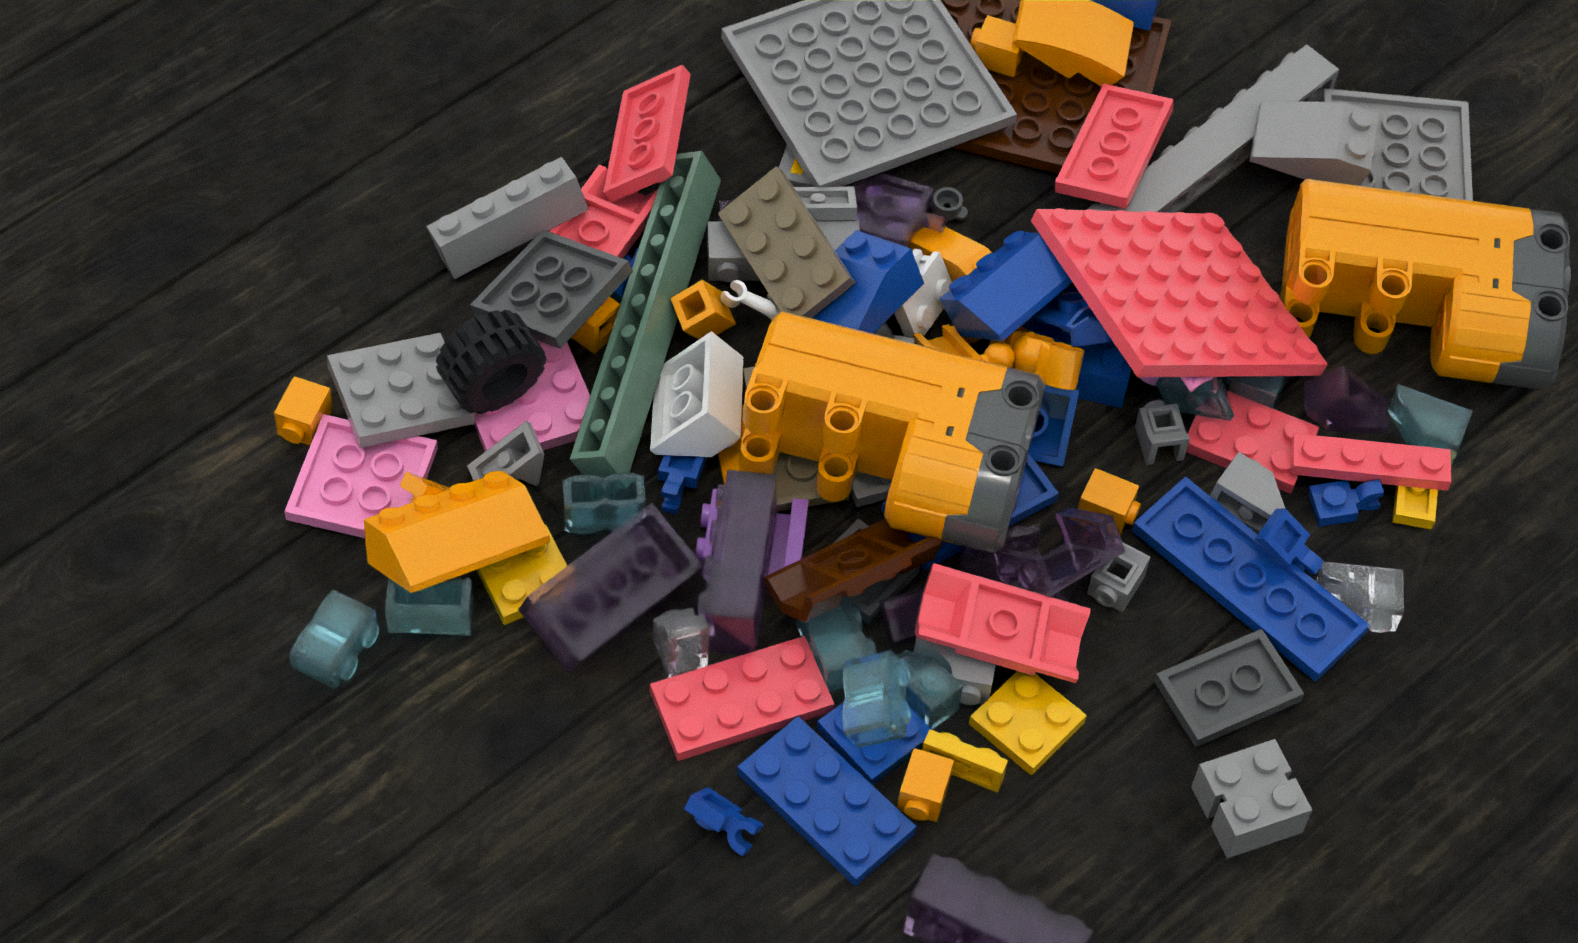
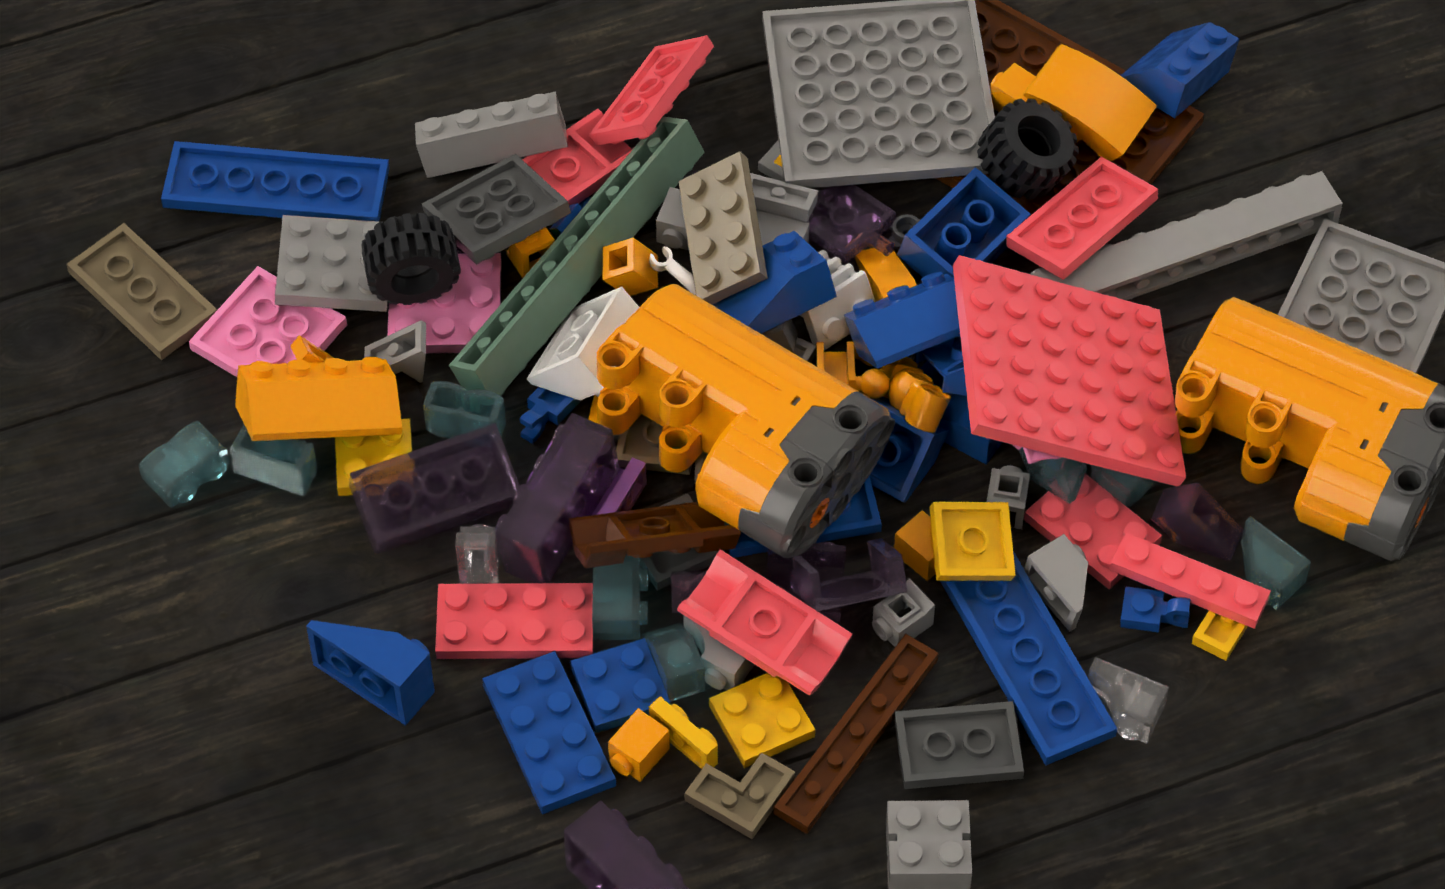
camera: 25 degrees right, 0 degrees up
light orange brick [274,376,333,445] -> none
blue plate [684,787,764,856] -> none
clear light blue brick [843,650,911,748] -> none
light grey slope [1250,101,1379,186] -> none
blue plate [1255,508,1324,574] -> none
none -> dark tan plate [67,223,217,360]
none -> blue plate [161,141,390,221]
none -> blue slope [306,620,435,726]
none -> dark tan plate [684,753,795,839]
none -> reddish brown plate [774,634,939,834]
none -> blue brick [897,167,1031,277]
none -> yellow plate [929,502,1016,581]
none -> black tyre [977,99,1079,200]

